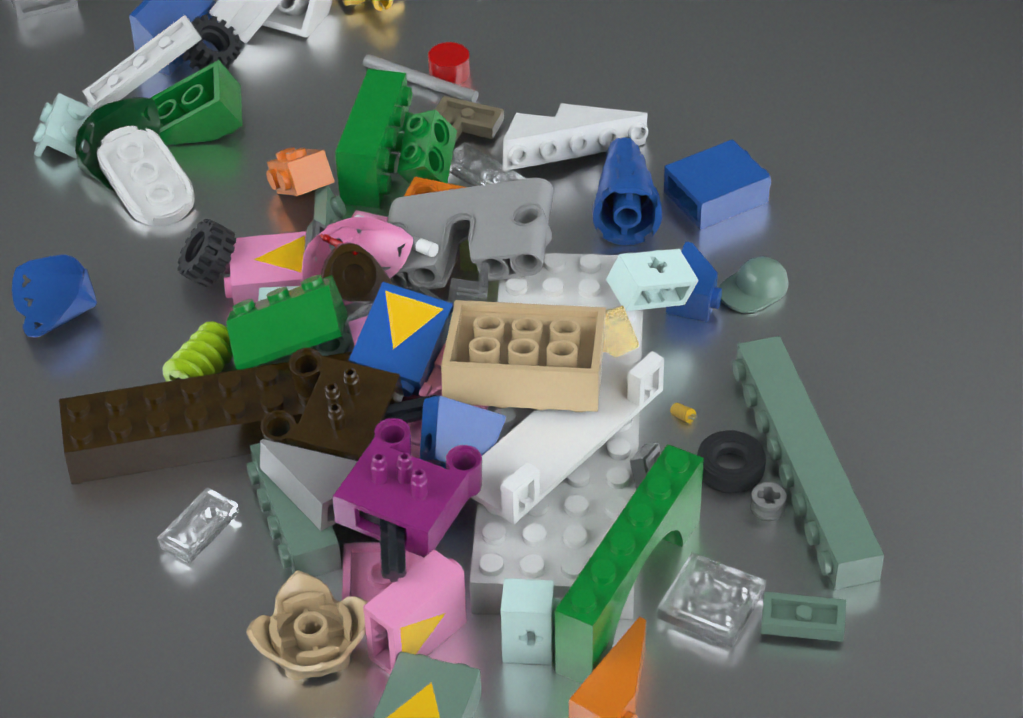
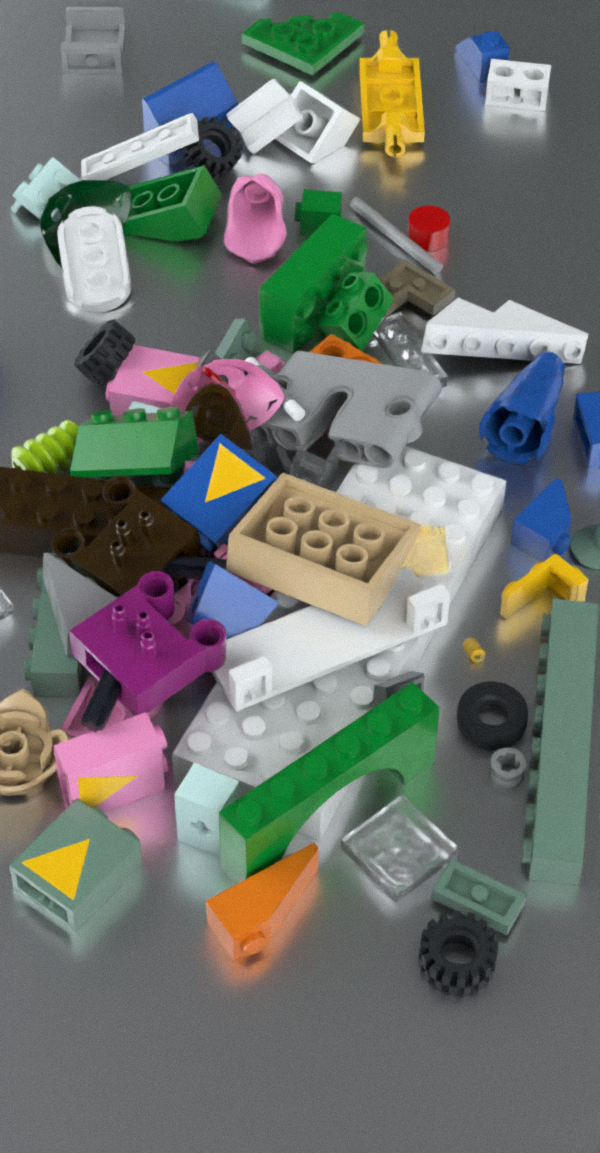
camera: 20 degrees right, 5 degrees up
orange brick [267,147,335,196] -> none
light aqua brick [606,249,699,311] -> none
none -> bright pink hair [224,173,287,264]
none -> green brick [294,189,342,236]
none -> black tyre [418,911,498,996]
none -> yellow bracket [500,553,589,619]

